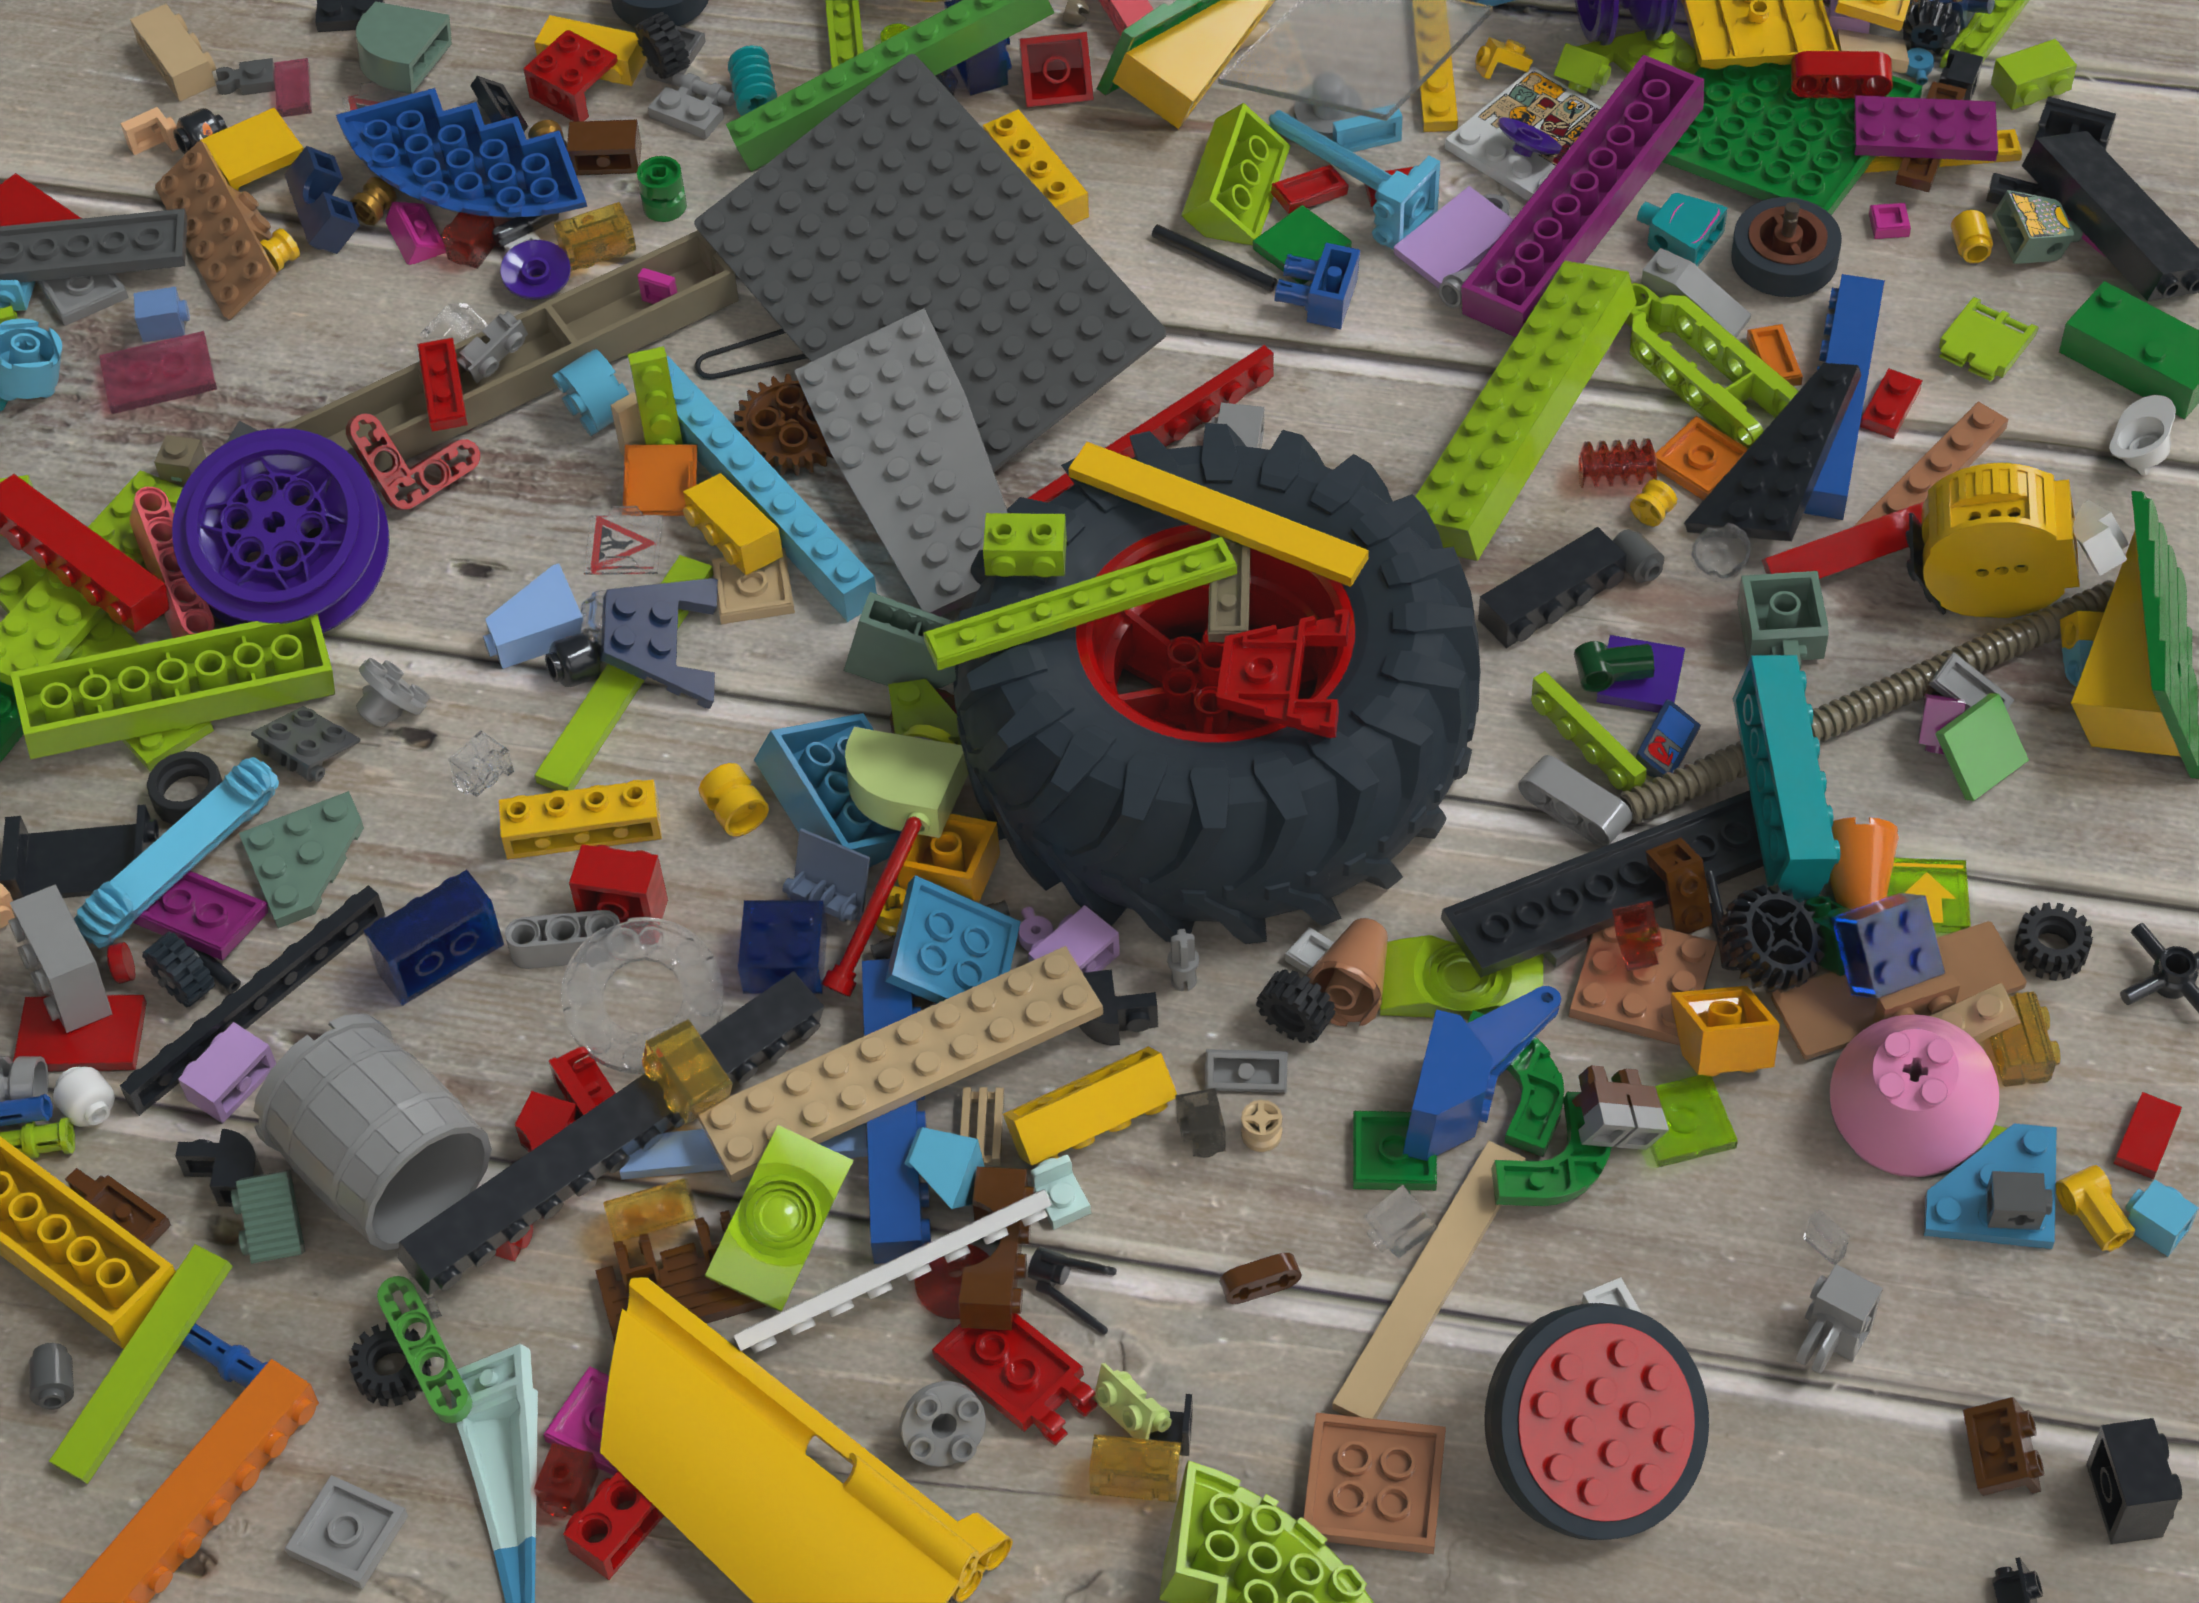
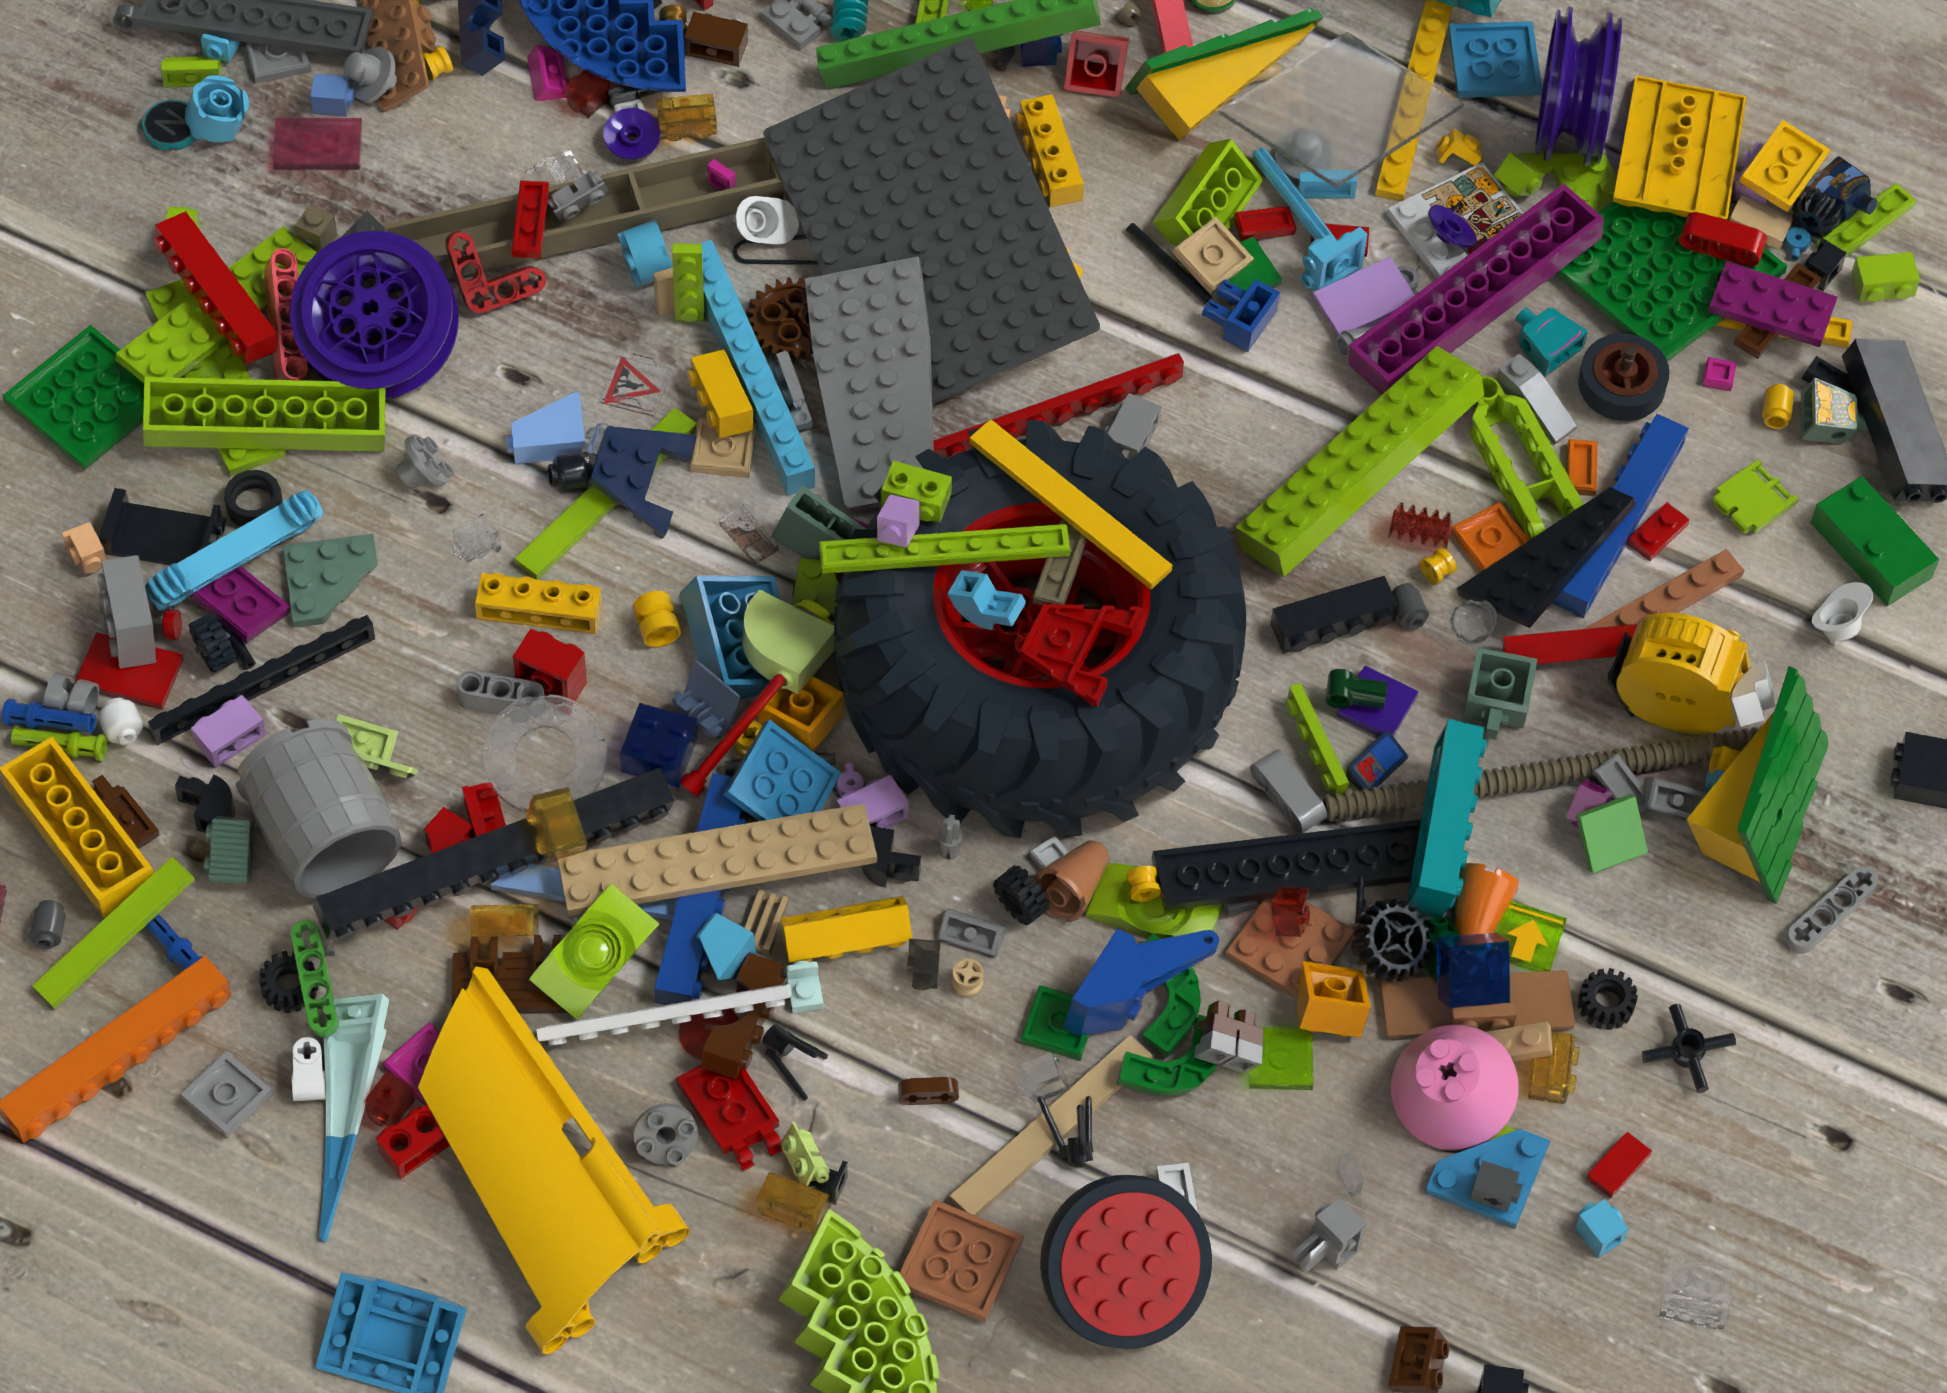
camera: 10 degrees right, 5 degrees up
dark grey hinge [251,706,361,782] -> none
pearl gold wheel [349,177,397,225] -> none
clear blue brick [363,869,504,1006] -> none
orange piece [622,445,698,516] -> none
green wheel [636,156,687,222] -> none
reddish brown bracket [1645,837,1712,934] -> none
black hinge [2034,96,2116,150] -> none
yellow piece [2056,1165,2135,1252] -> none
none -> white piece [292,1037,326,1102]
none -> yellowish green bracket [336,714,418,778]
none -> light grey plate [344,47,397,104]
none -> clear tile [719,504,779,565]
none -> white piece [733,196,800,244]
none -> light grey hinge [774,351,813,431]
none -> lavender brick [877,495,920,547]
none -> medium azure brick [947,570,1026,630]
none -> black plant [1037,1096,1094,1165]
none -> yellow wheel [1126,866,1161,902]
none -> tan tile [1172,217,1254,295]
none -> light grey slope [1644,777,1707,818]

